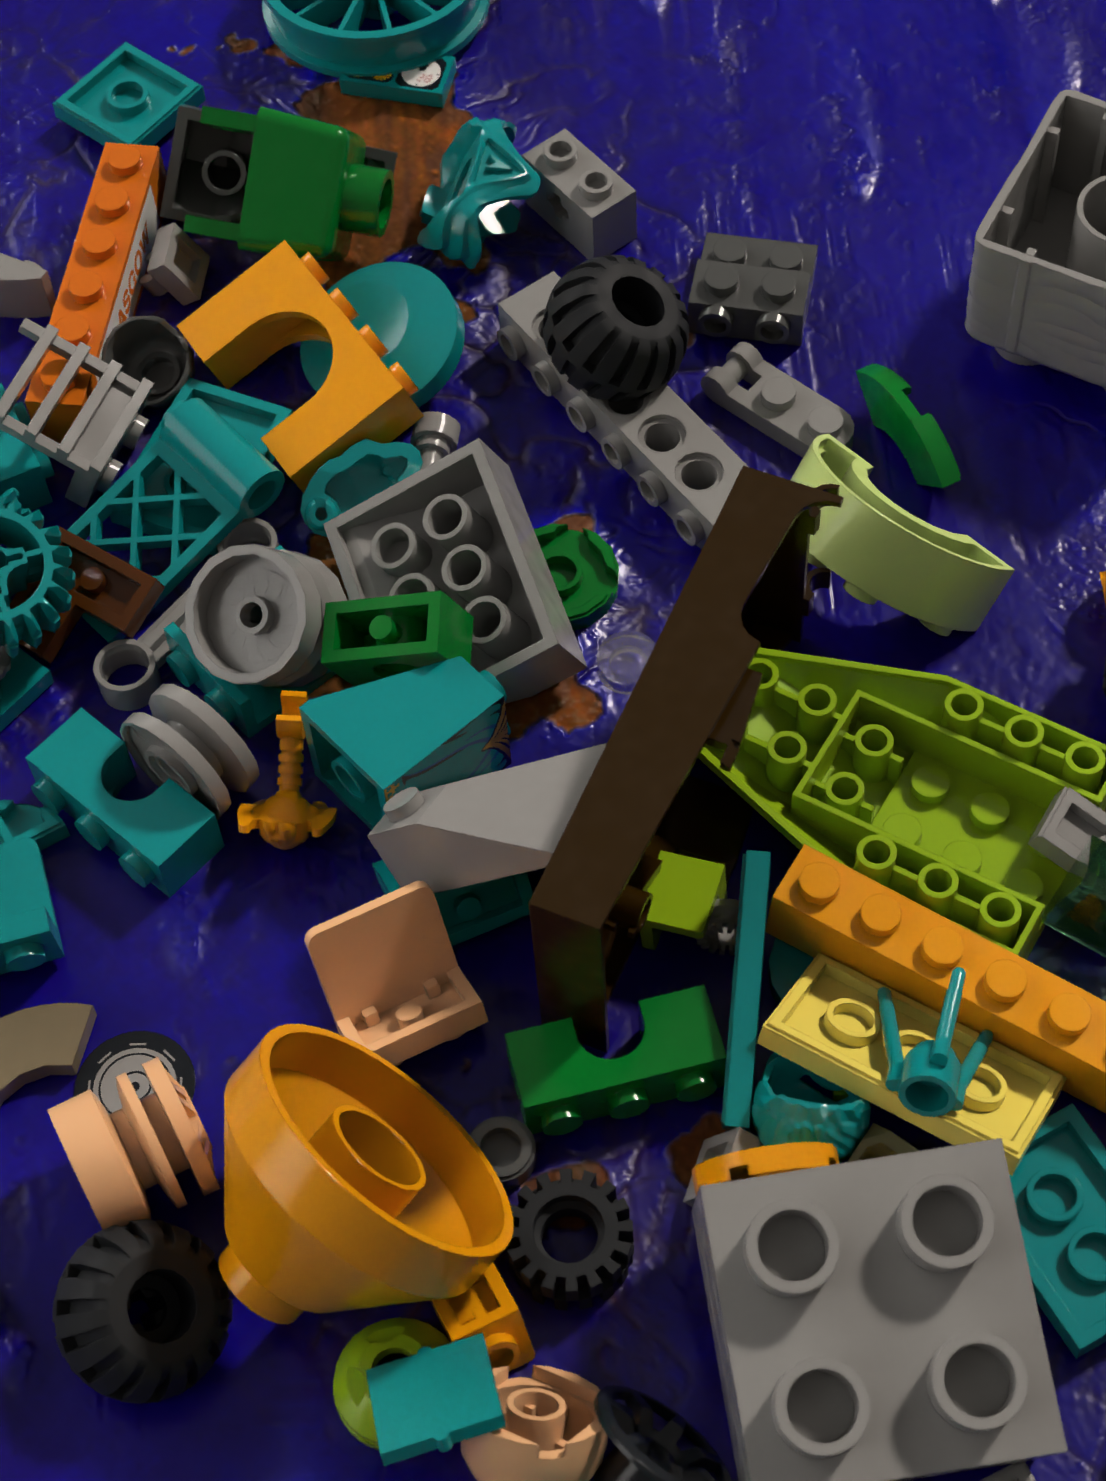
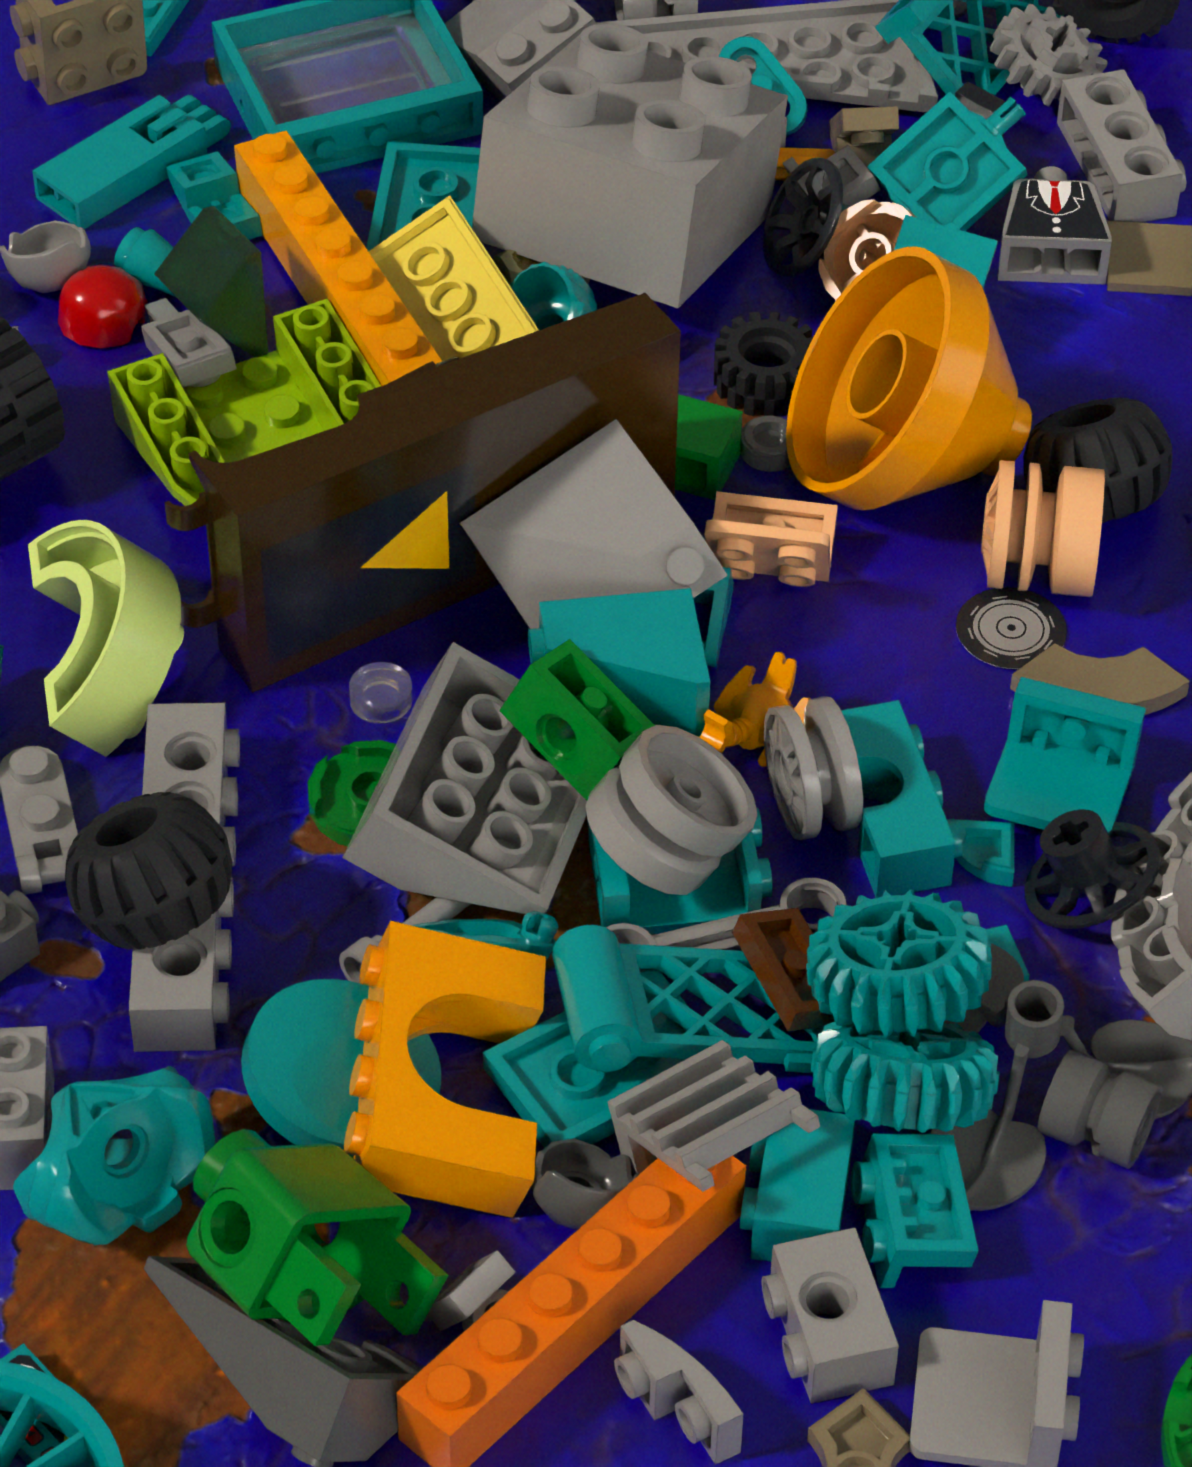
camera: 150 degrees left, 10 degrees down
light orange tile [691,1142,839,1196] -> none
teal plant [877,967,993,1117] -> none

